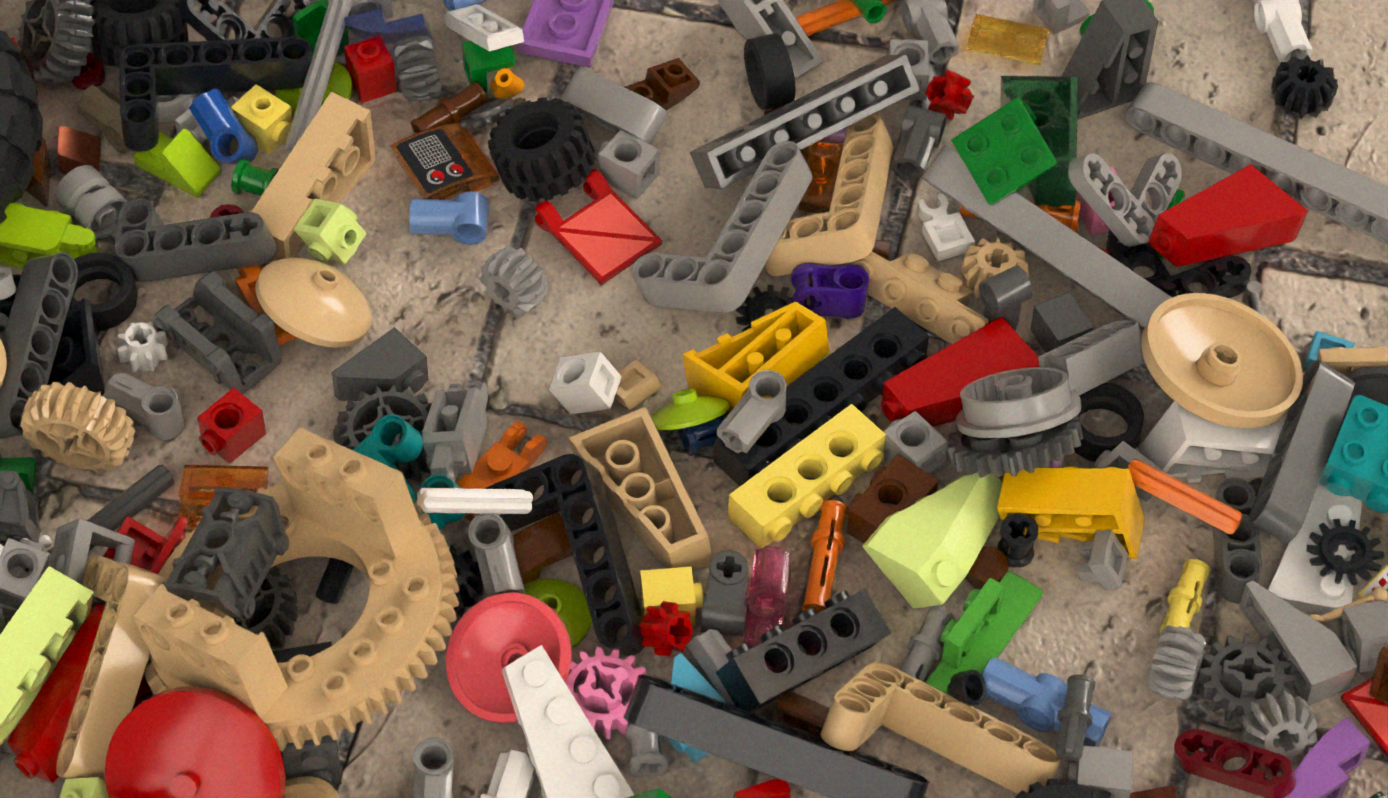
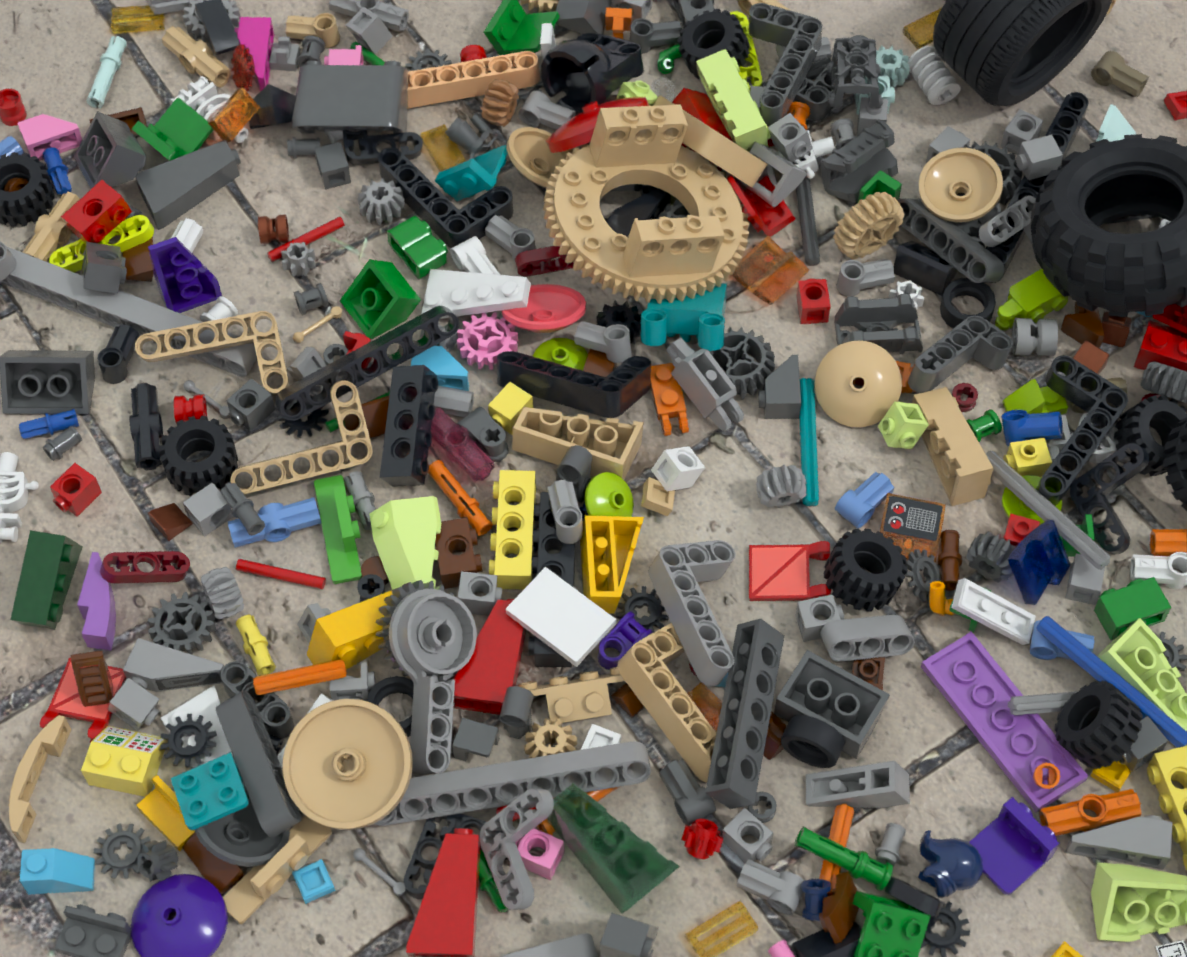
camera: 135 degrees right, 5 degrees up
dark grey piece [162,487,289,619] -> none
white axle [416,488,533,514] -> none
red gear [639,601,693,657] -> none
black hinge [947,670,986,705] -> none
green bracket [951,97,1058,206] -> none
light grey gear [1241,690,1319,766] -> none
tan hinge [1310,587,1388,625] -> none
none -> red bar [236,559,326,589]
none -> white tile [505,567,616,667]
none -> dark red beam [515,246,574,277]
none -> dark grey piece [556,445,592,503]
none -> dark grey slope [774,650,890,759]
none -> teal axle [799,378,819,507]

